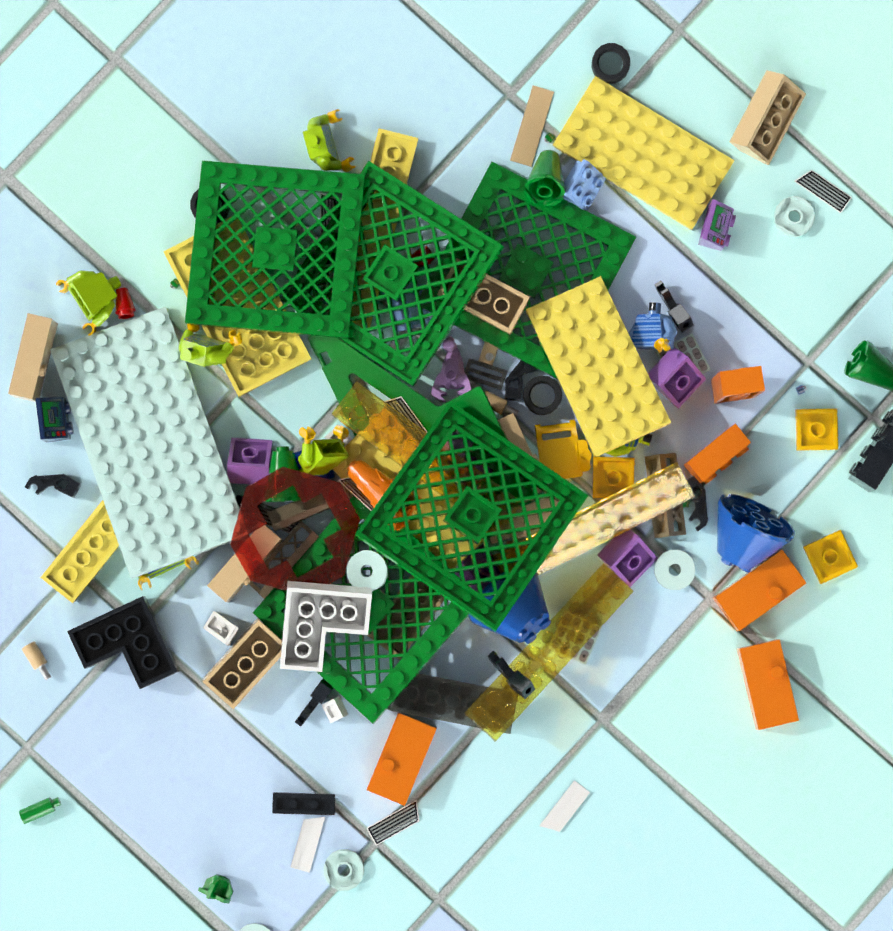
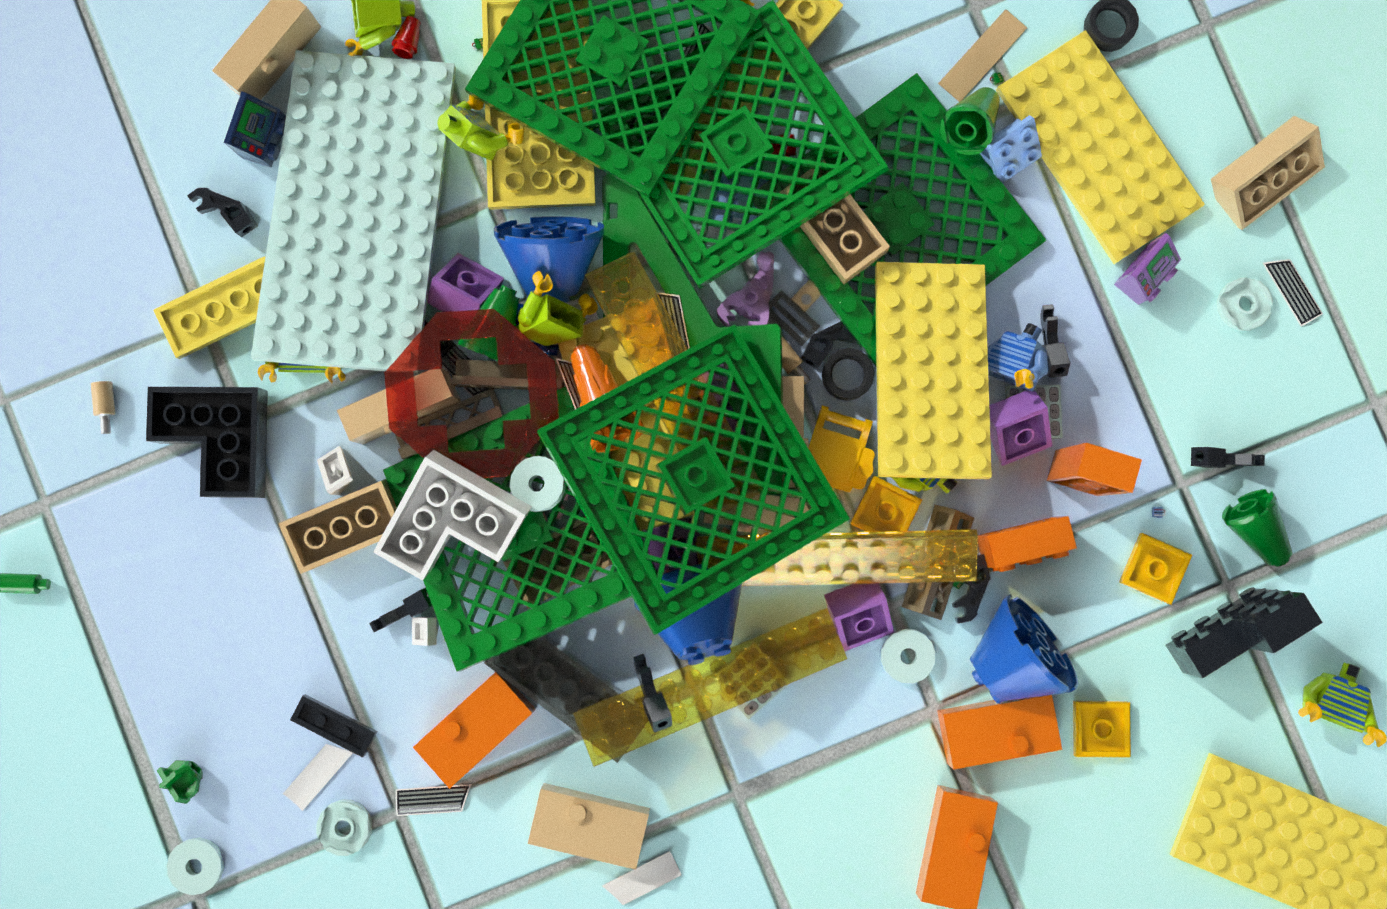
camera: 25 degrees right, 0 degrees up
none -> blue cone [494,216,604,303]
none -> tan brick [527,783,650,870]
none -> black piece [1191,447,1265,468]

